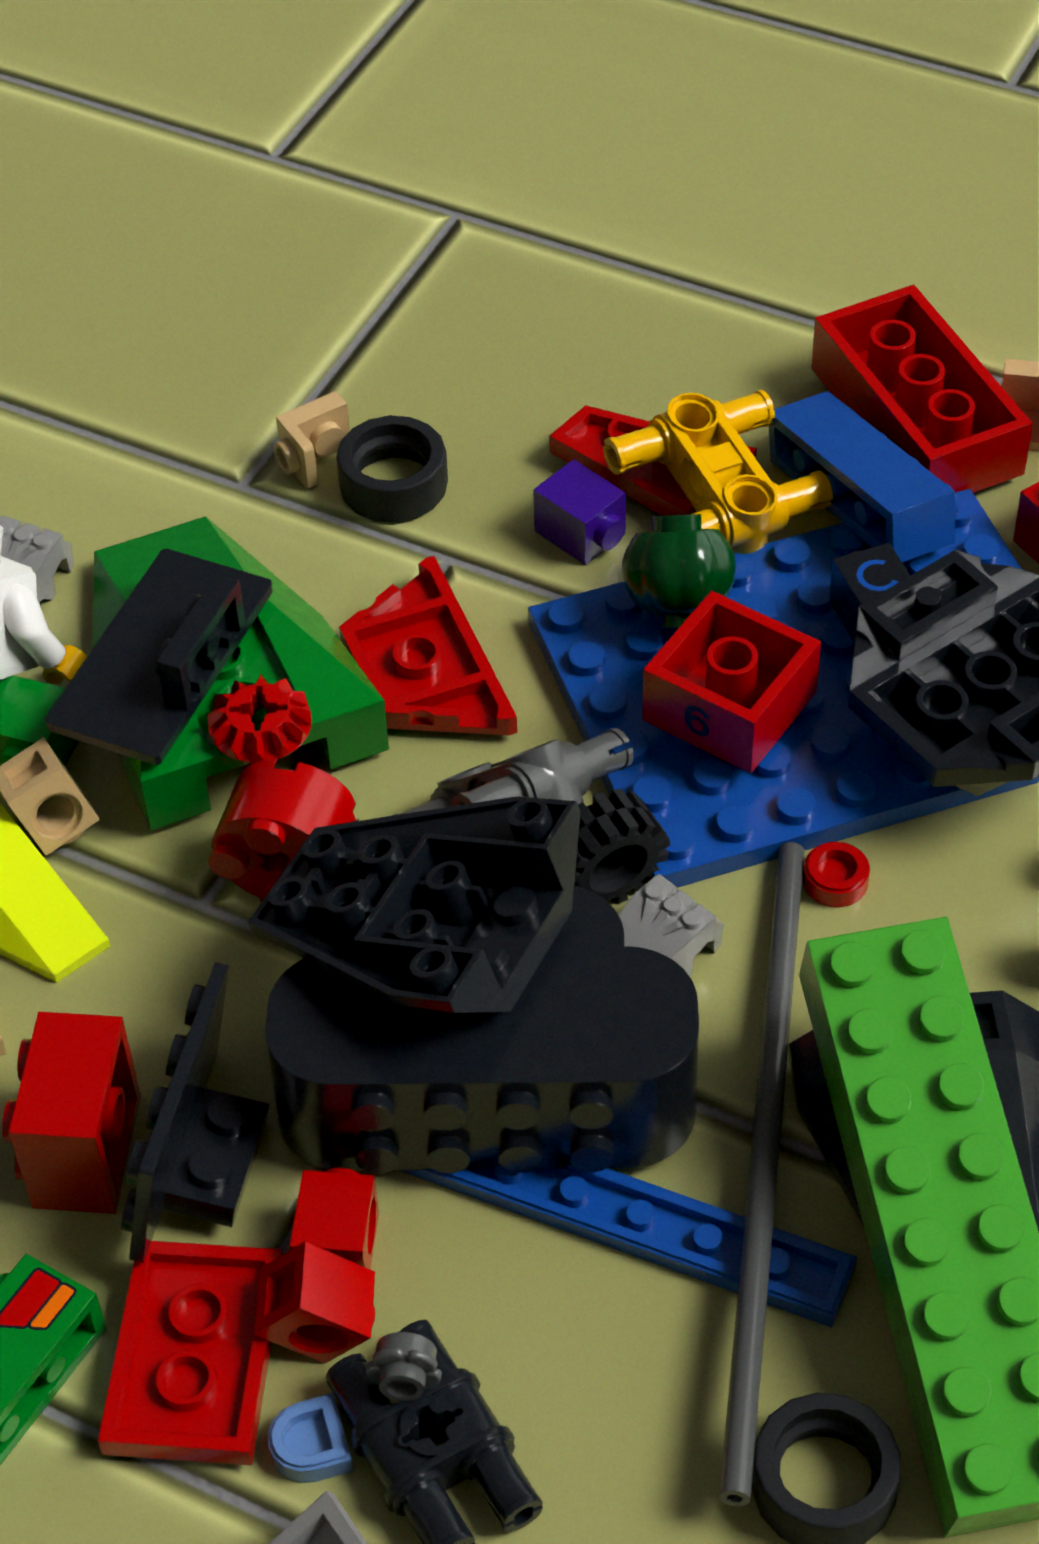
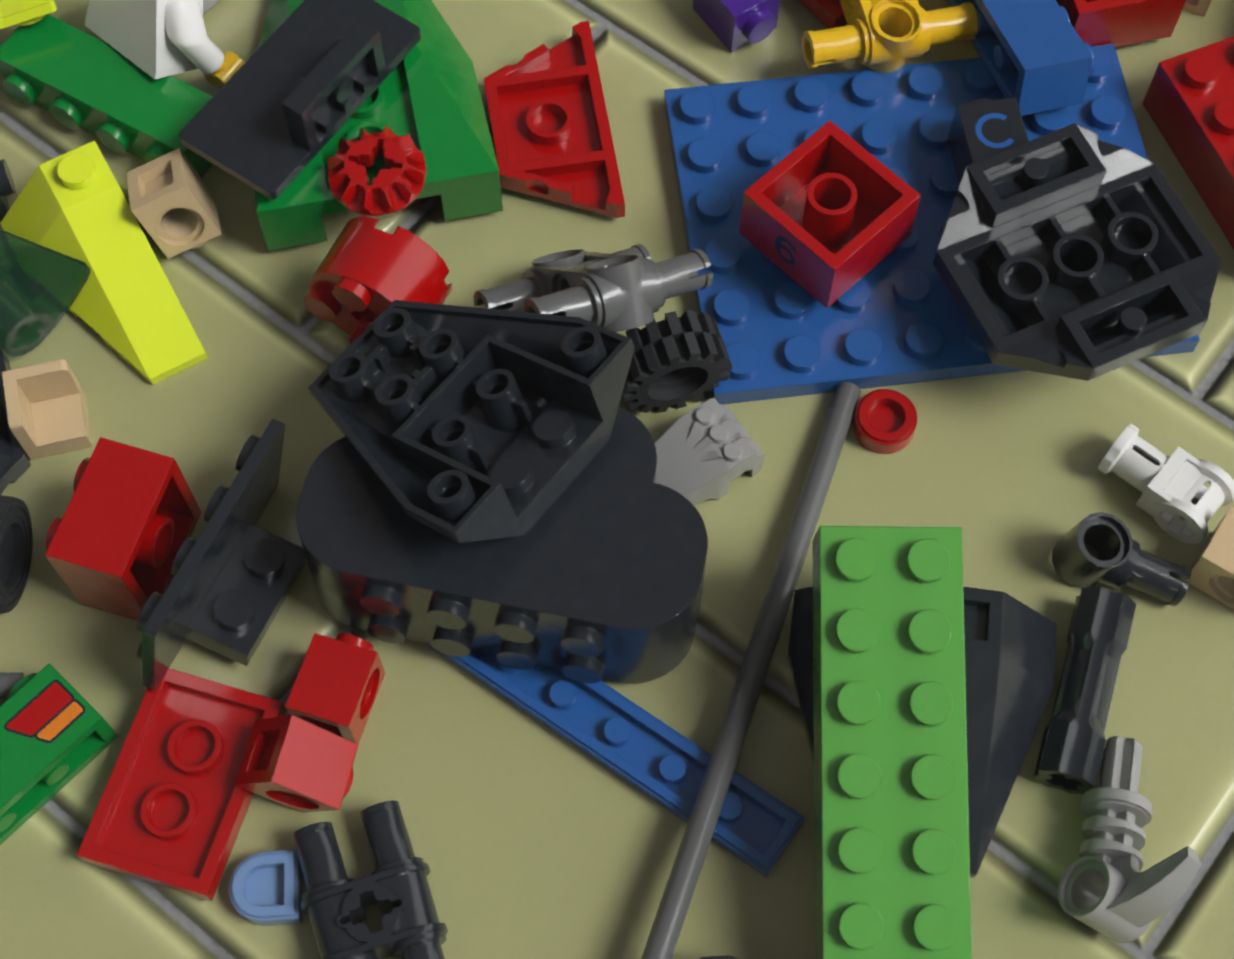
camera: 10 degrees right, 15 degrees up
dark grey plate [366,1332,442,1401] -> none
dark green plant [622,514,736,628] -> none

